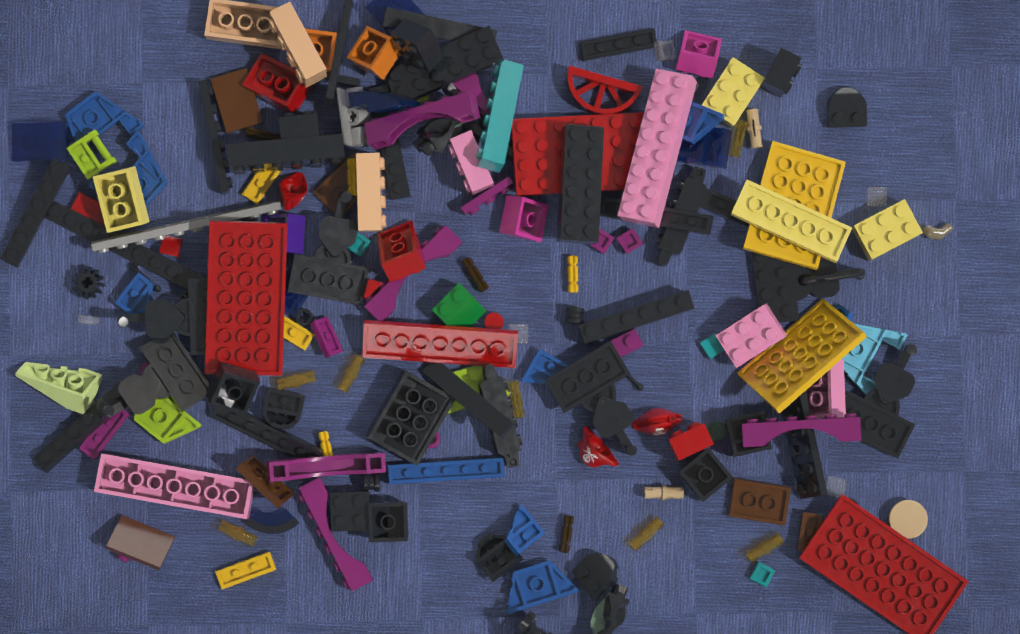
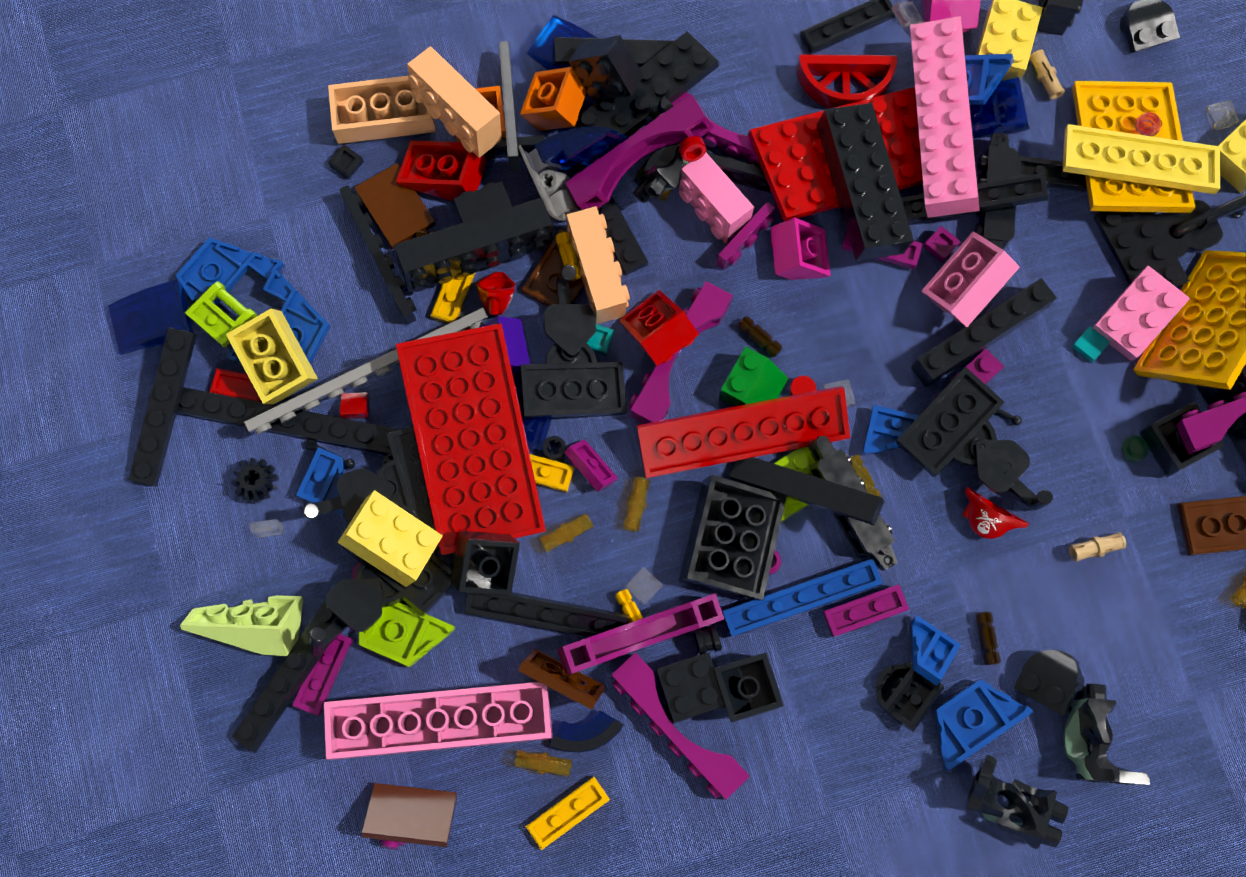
camera: 15 degrees left, 10 degrees down
black slope [263,388,306,429] -> none
red slope [363,279,383,299] -> none
teal brick [476,59,524,172] -> none
black wheel [565,307,585,324] -> none
yellow axle [567,255,578,293] -> none
clear yellow pin [628,516,664,551] -> none
red hat [632,408,683,436] -> none
red brick [667,422,714,461] -> none
black brick [677,447,733,502] -> none
clear yellow axle [730,120,747,158] -> none
none -> black tile [328,144,364,180]
none -> light yellow brick [337,490,442,587]
none -> clear tile [625,567,663,606]
none -> red tile [679,136,706,162]
none -> magenta plate [823,584,909,638]
none -> bright pink brick [922,232,1020,327]
none -> plate [1135,112,1161,137]

